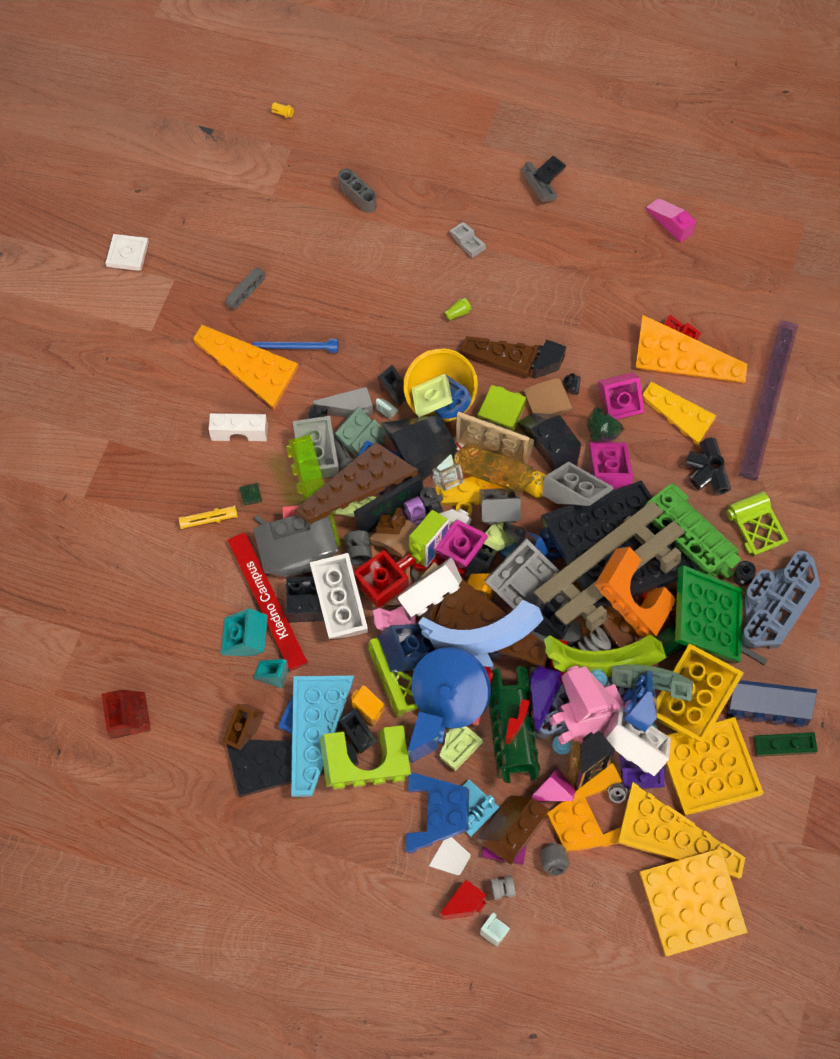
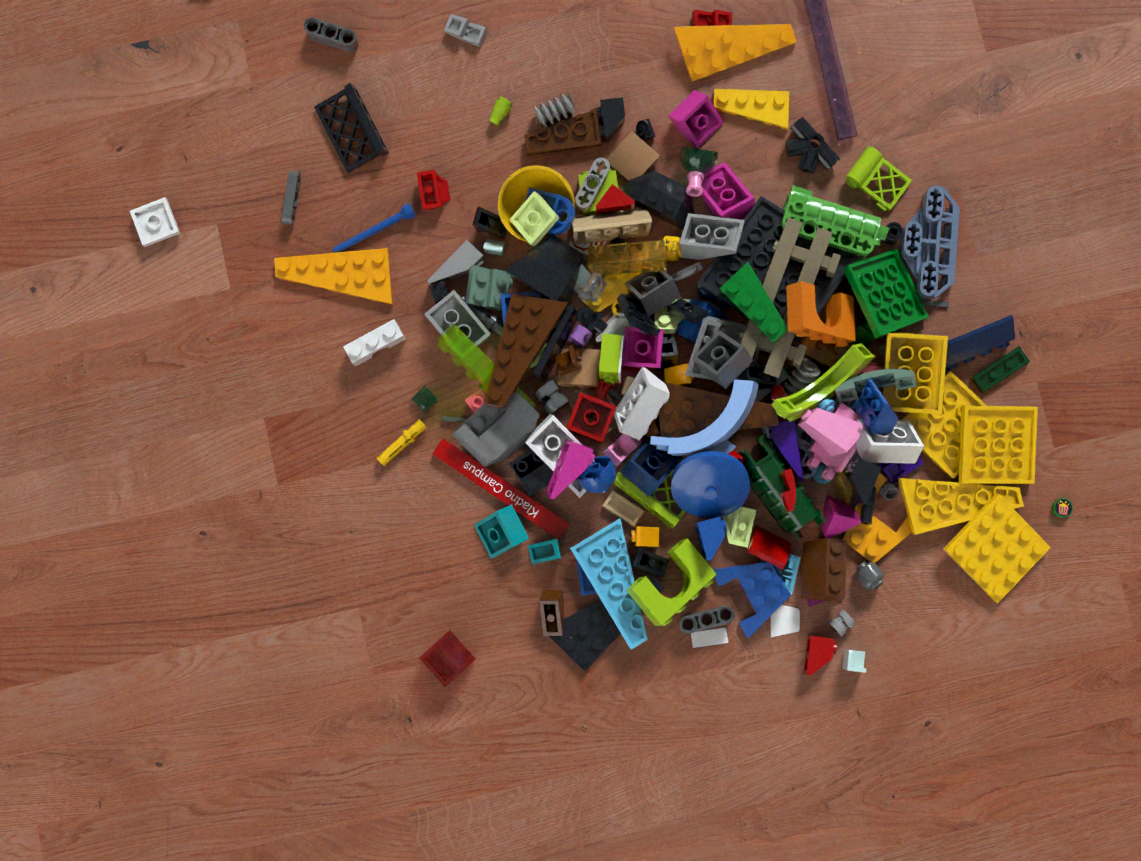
camera: 30 degrees left, 20 degrees up
none -> black fence [314,83,389,173]
none -> red slope [417,170,450,211]
none -> light grey piece [533,92,575,127]
none -> dark pink slope [545,439,595,499]
none -> light grey beam [575,158,610,210]
none -> blue cylinder [577,456,616,493]
none -> red slope [596,184,635,214]
none -> tan tile [602,490,645,527]
none -> black wing [617,293,661,336]
none -> clear tile [671,262,704,283]
none -> dark grey beam [678,605,735,634]
none -> bright pink bush [686,171,704,197]
none -> white sticker [691,627,728,648]
none -> dark grey brick [692,330,753,389]
none -> green wing [719,262,788,344]
none -> red slope [747,526,791,569]
none -> black axle [860,487,876,525]
none -> yellow plate [959,405,1038,484]
none -> tile [1051,498,1073,518]

